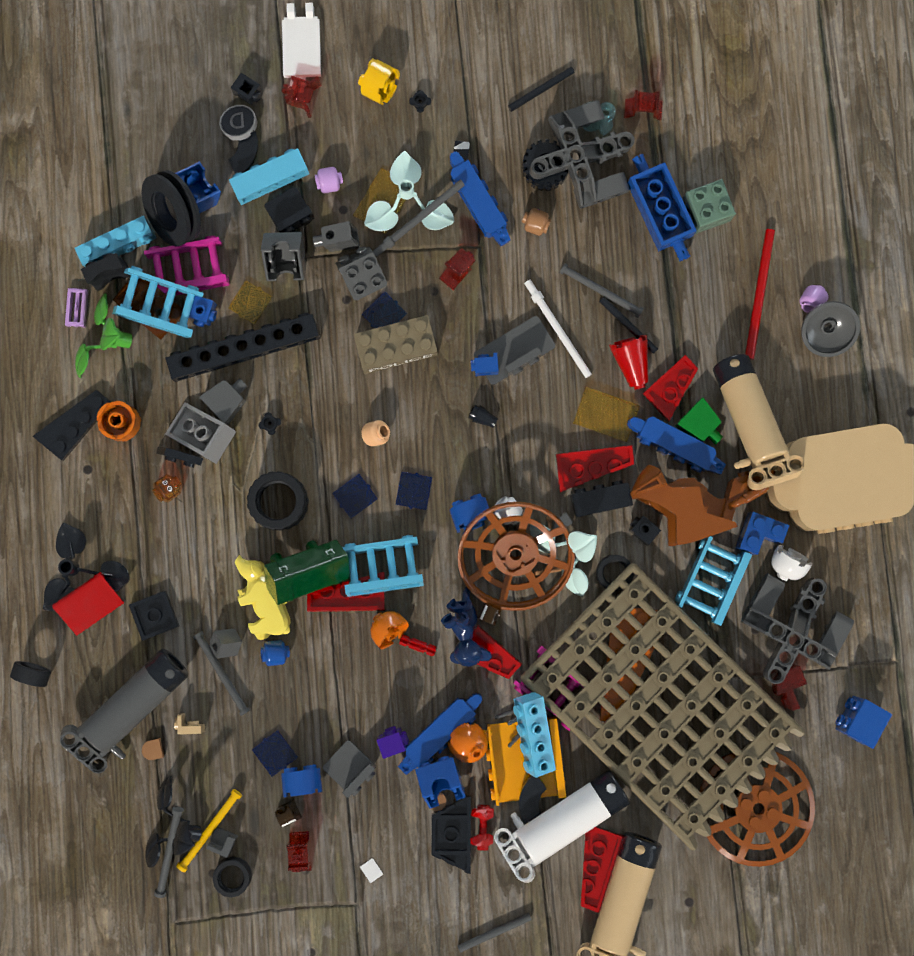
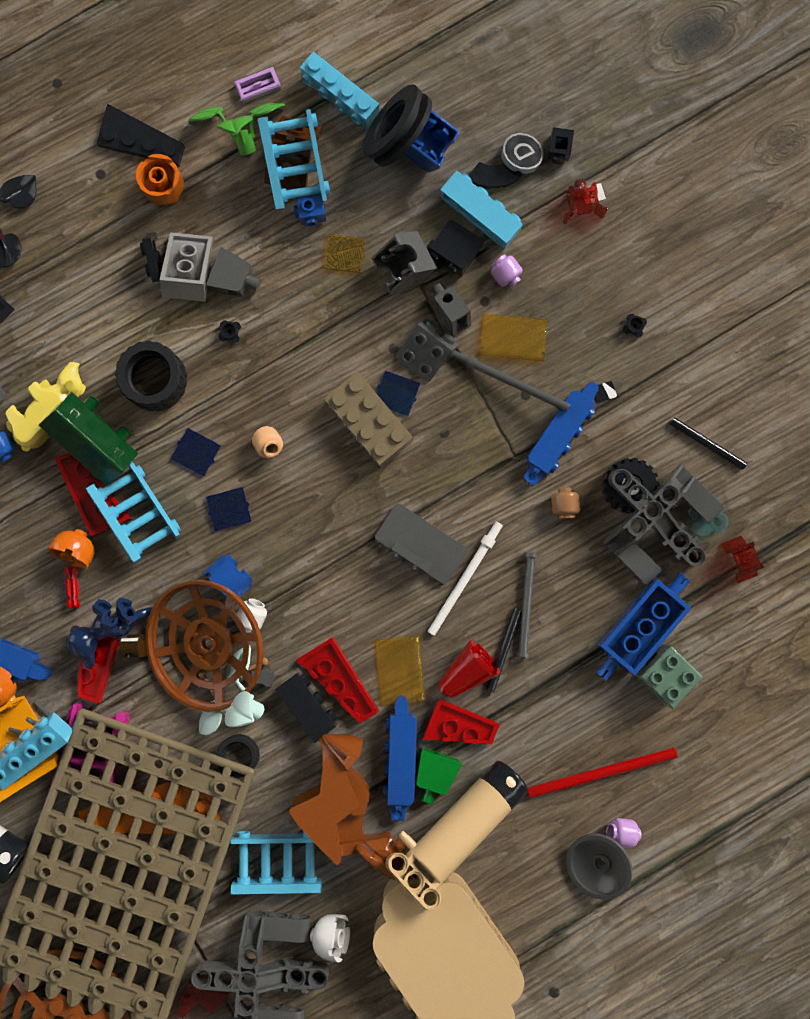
camera: 60 degrees right, 0 degrees up
black brick [81,253,131,291] -> none
dark pink fence [144,236,230,296] -> none
clear orange head [152,474,182,503] -> none
black brick [165,313,321,382] -> none
white tile [282,3,321,78] -> none
yellow brick [358,58,400,105] -> none
light aqua plant [364,151,454,231] -> none
clear red piece [439,248,476,291] -> none
black cone [468,405,498,428] -> none
blue brick [470,353,499,376] -> none
black brick [629,515,662,546] -> none
blue brick [735,512,789,555] -> none

